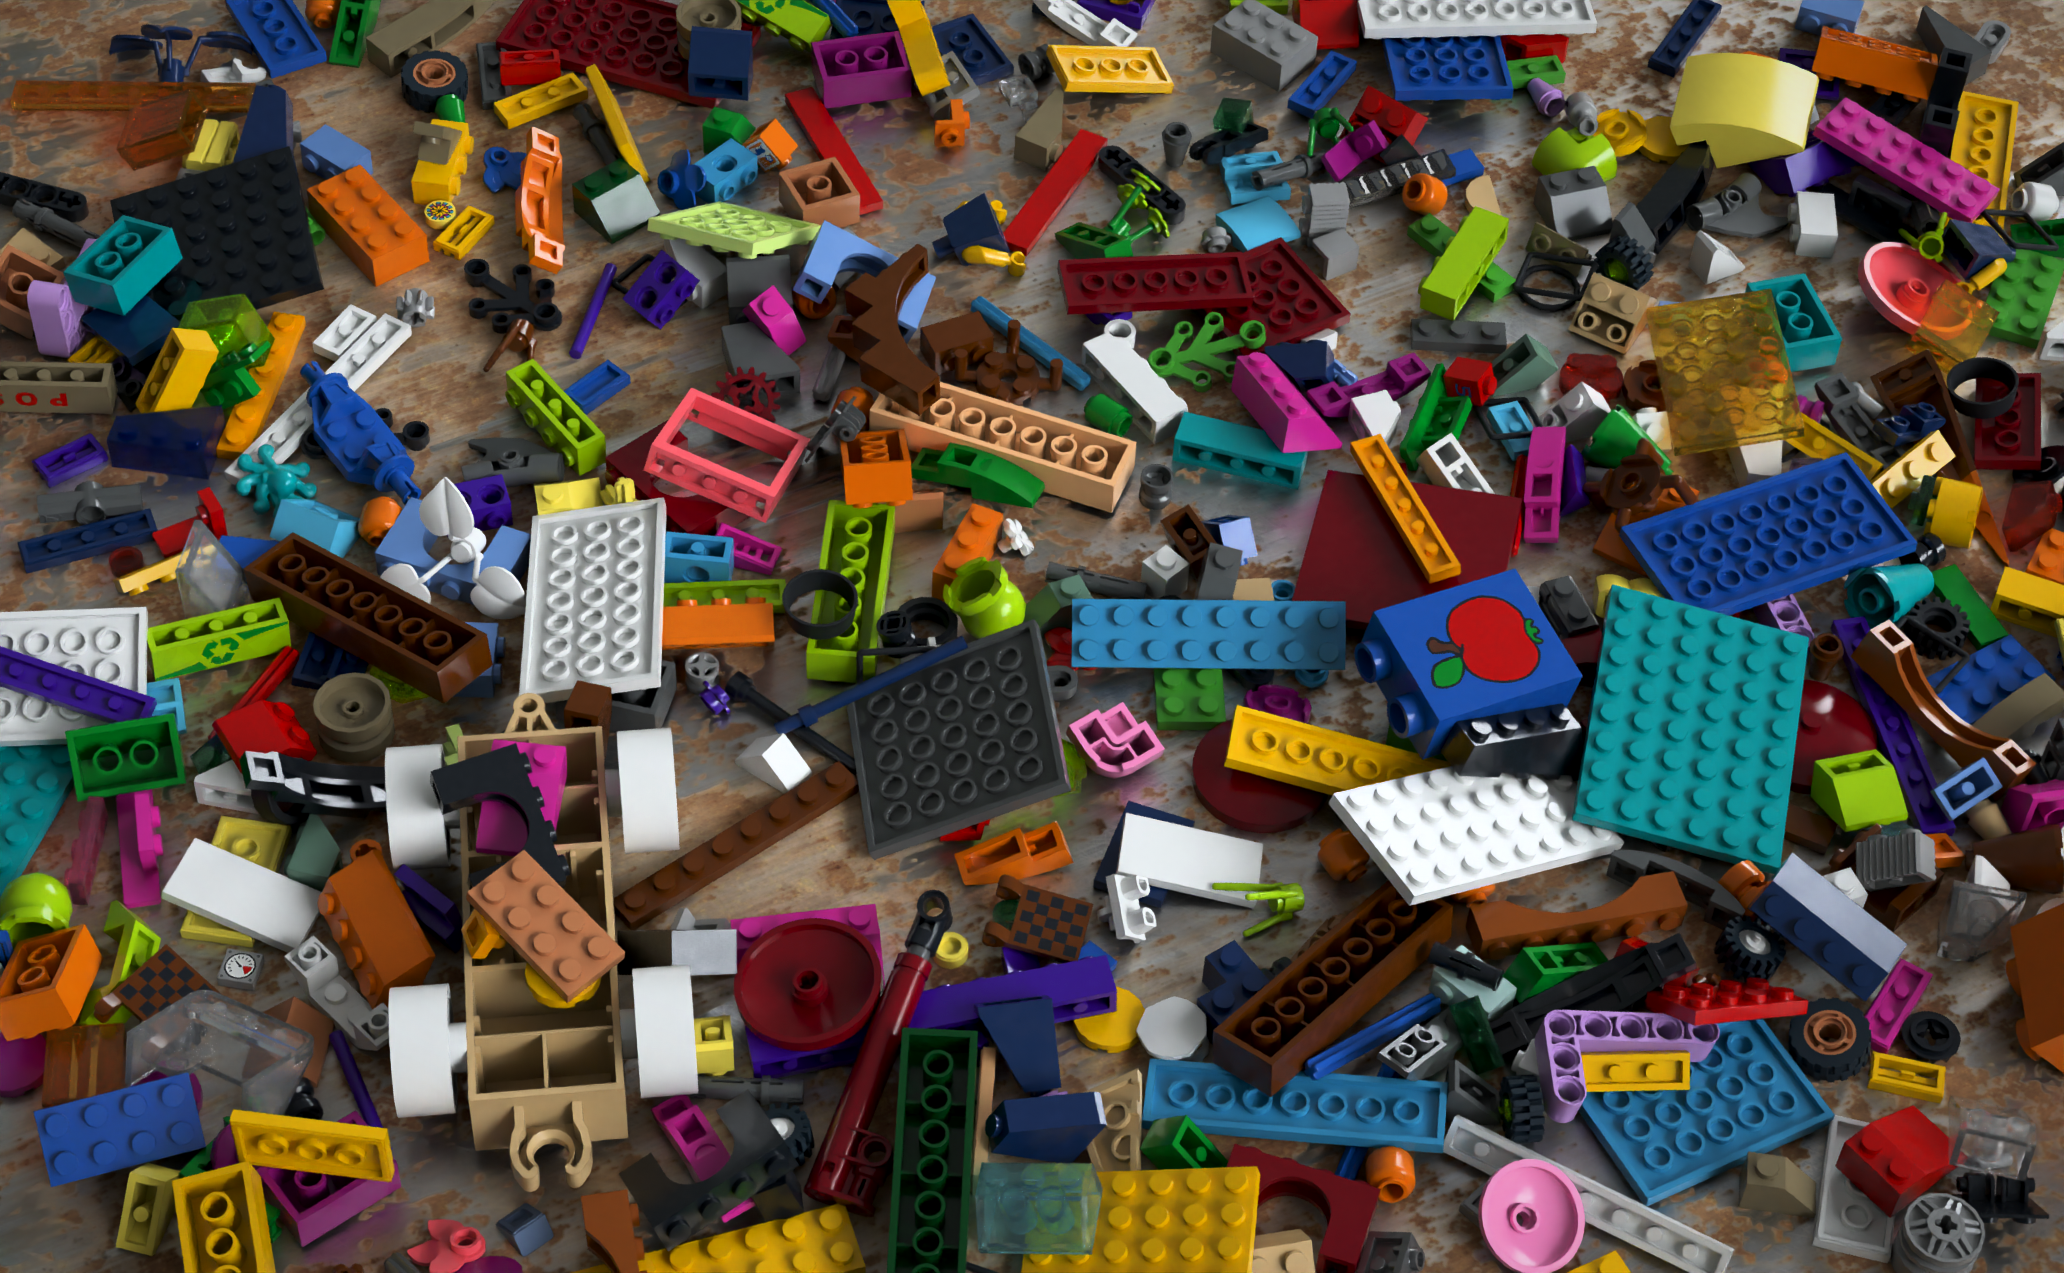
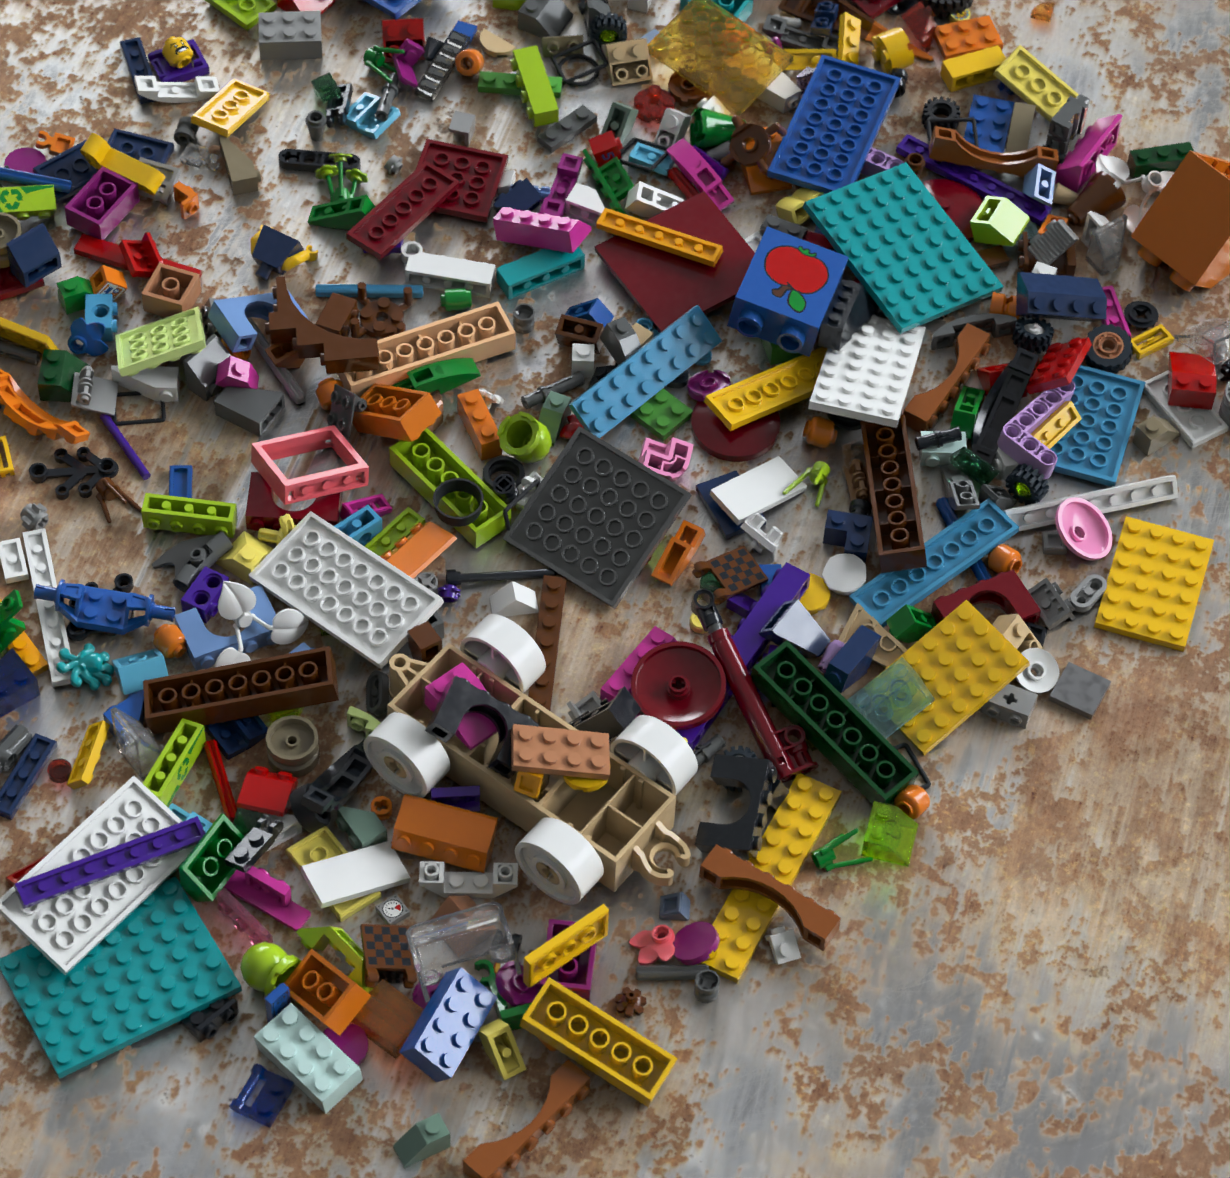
camera: 45 degrees left, 5 degrees up
red bracket [152,487,228,558] -> none
dark purple bar [329,1030,392,1151] -> none
dark purple brick [622,250,700,330] -> none
dark pink slope [651,1095,756,1223] -> none
dark red gear [711,367,781,423] -> none
dark blue bar [774,635,968,734] -> none
red tile [1003,129,1108,257] -> none
bright green plant [1147,312,1266,393] -> none
medium azure slope [1215,196,1301,253] -> none
blue plate [1287,50,1357,119] -> none
light grey brick [1299,181,1350,247] -> none
blue axle [1304,993,1442,1081] -> none
teal cone [1844,563,1934,629] -> none
clear green bracket [1907,475,1938,527] -> none
green tile [1931,564,2009,651] -> none
none -> light grey hinge [70,366,118,416]
none -> red bracket [119,232,163,278]
none -> black hinge [224,814,284,873]

